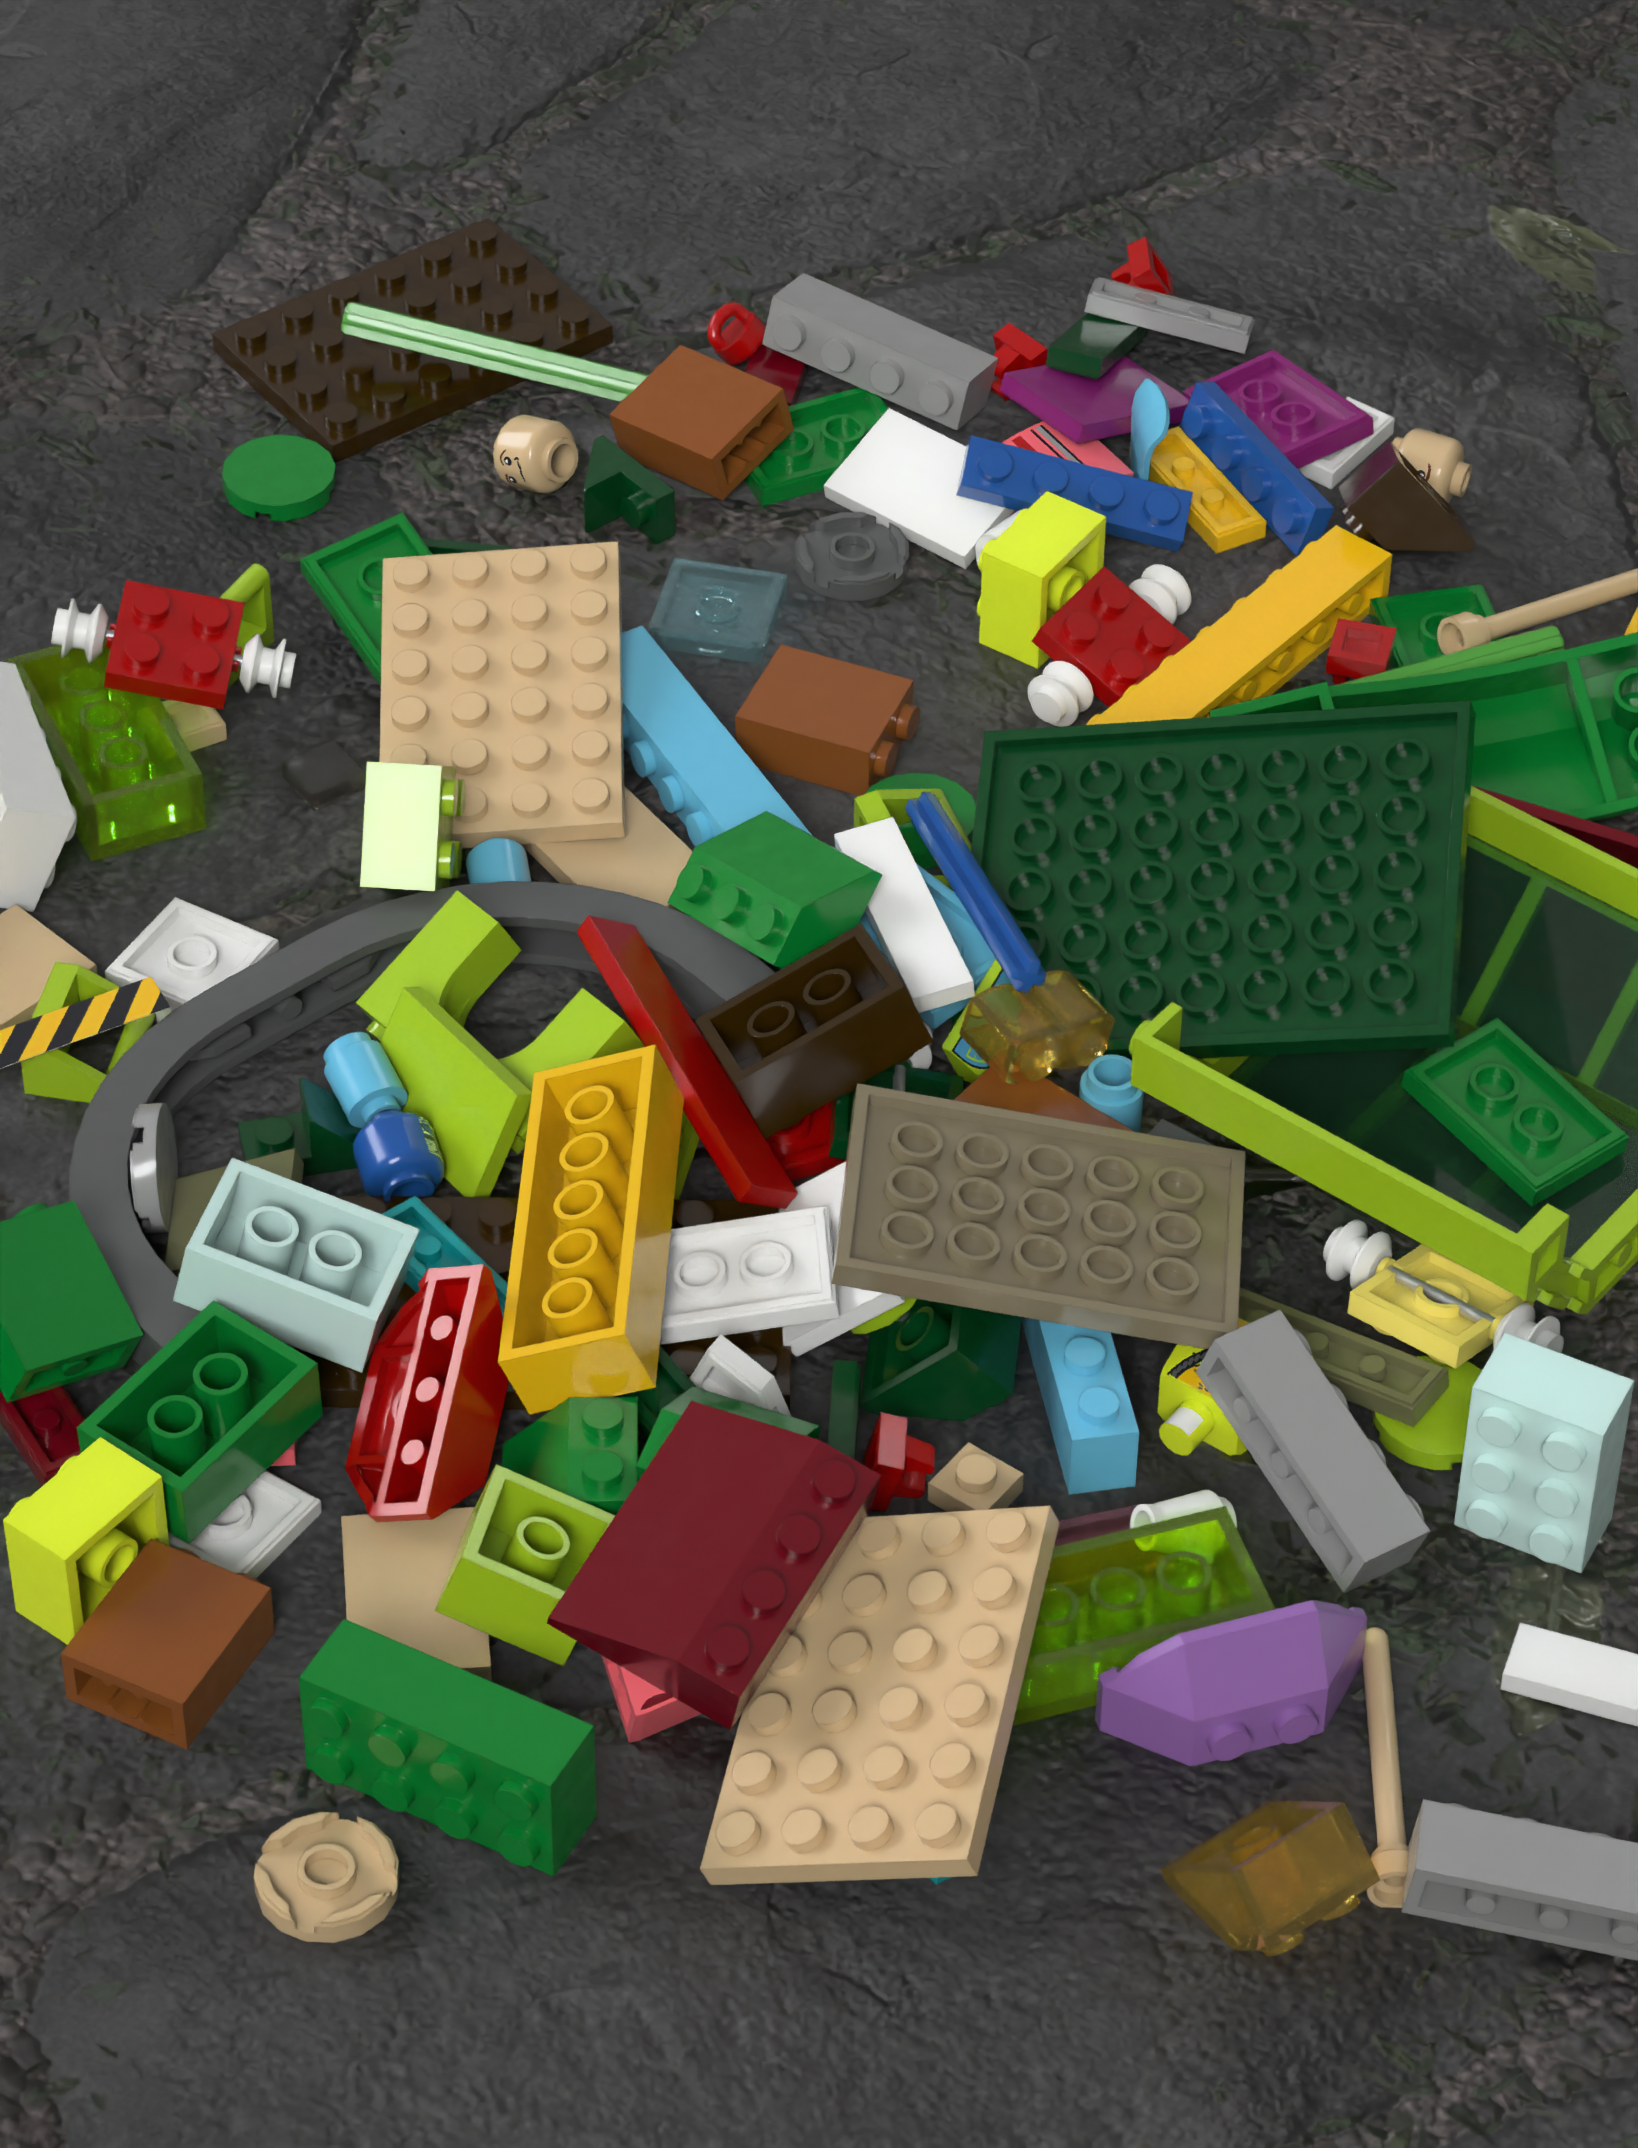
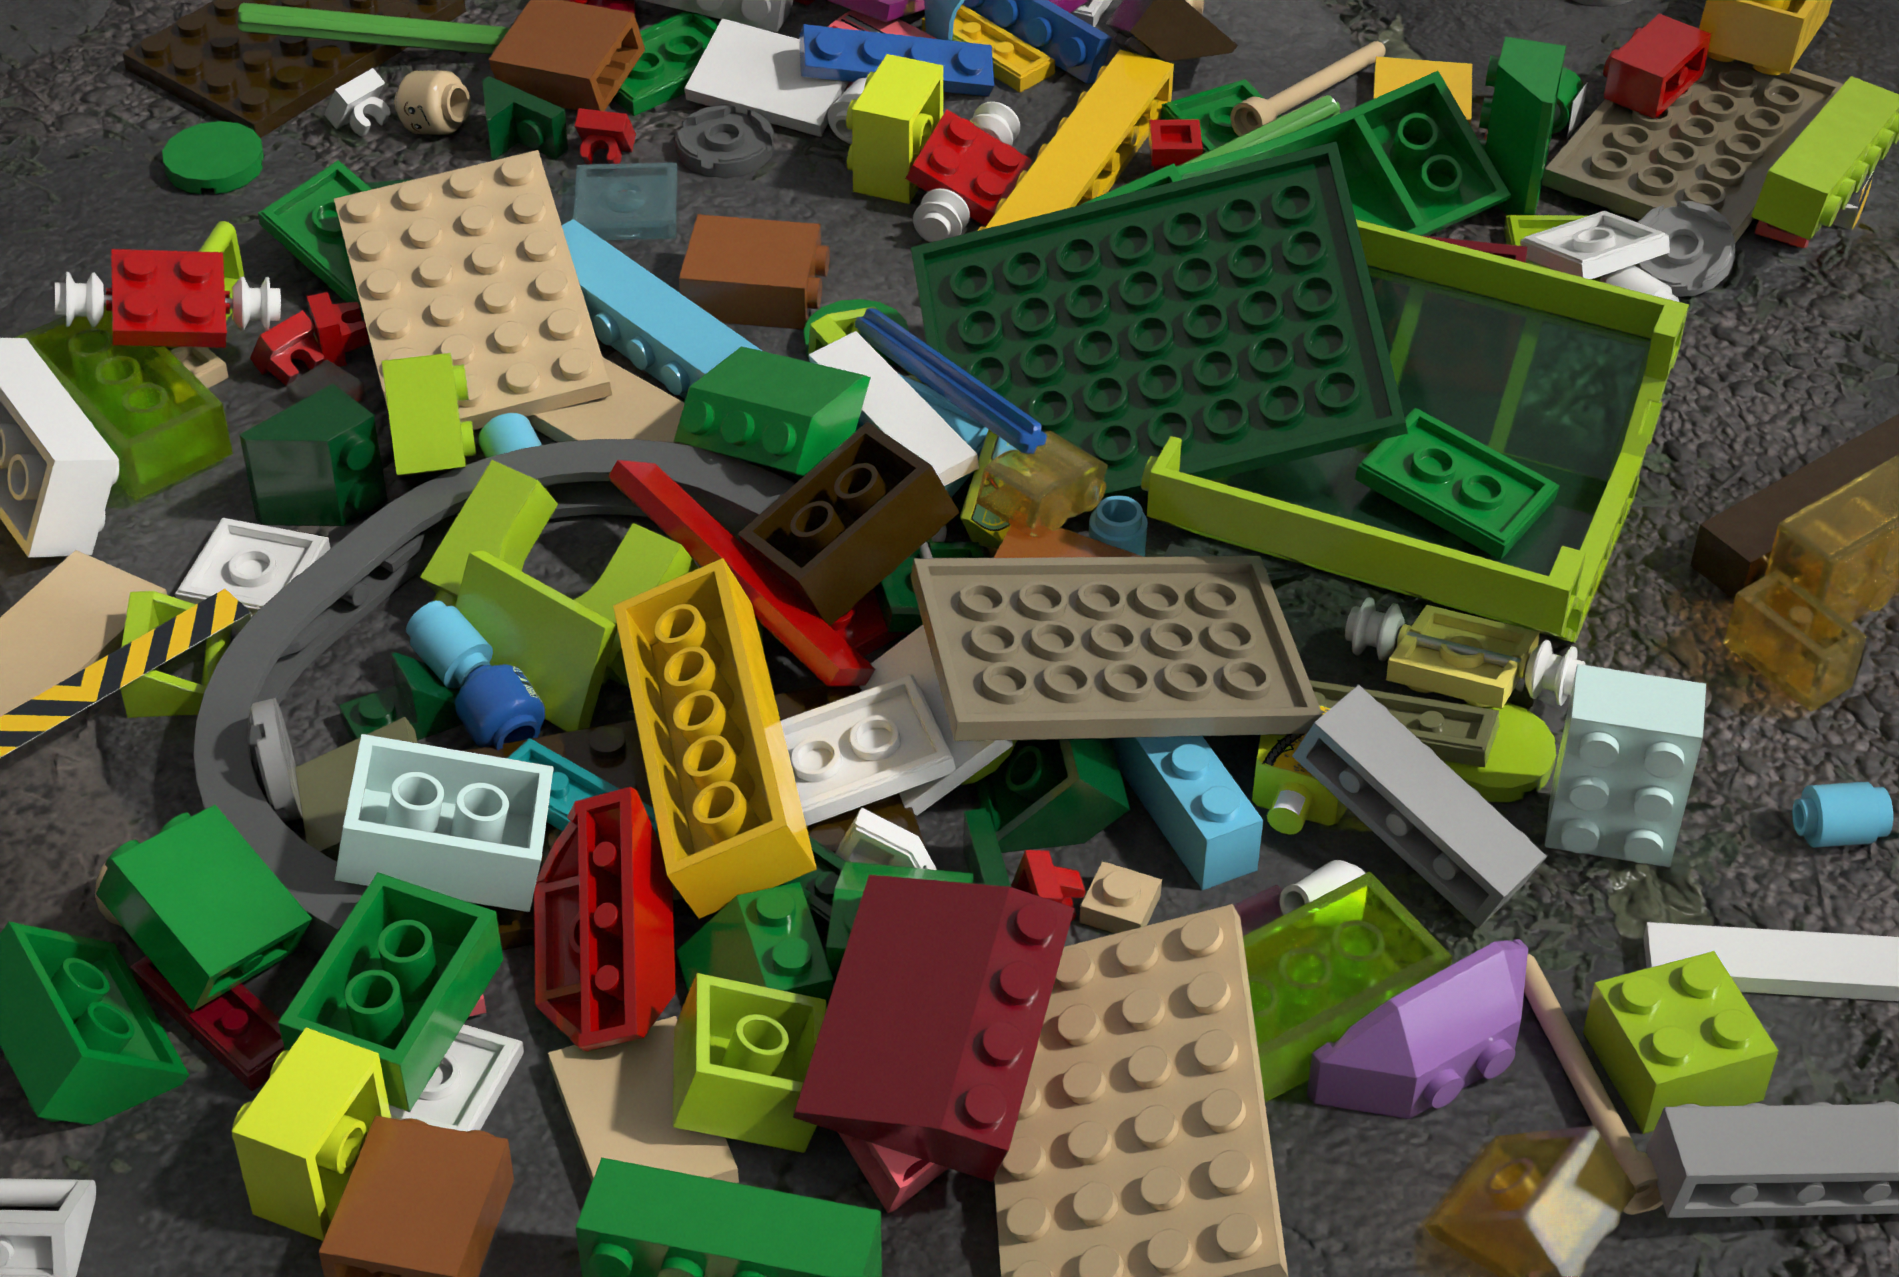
camera: 15 degrees left, 0 degrees up
none -> dark green slope [239,383,388,526]
none -> red tile [250,310,325,386]
none -> red tile [307,292,370,370]
none -> white tile [324,68,390,137]
none -> red tile [575,108,636,168]
none -> lime brick [1583,951,1779,1134]

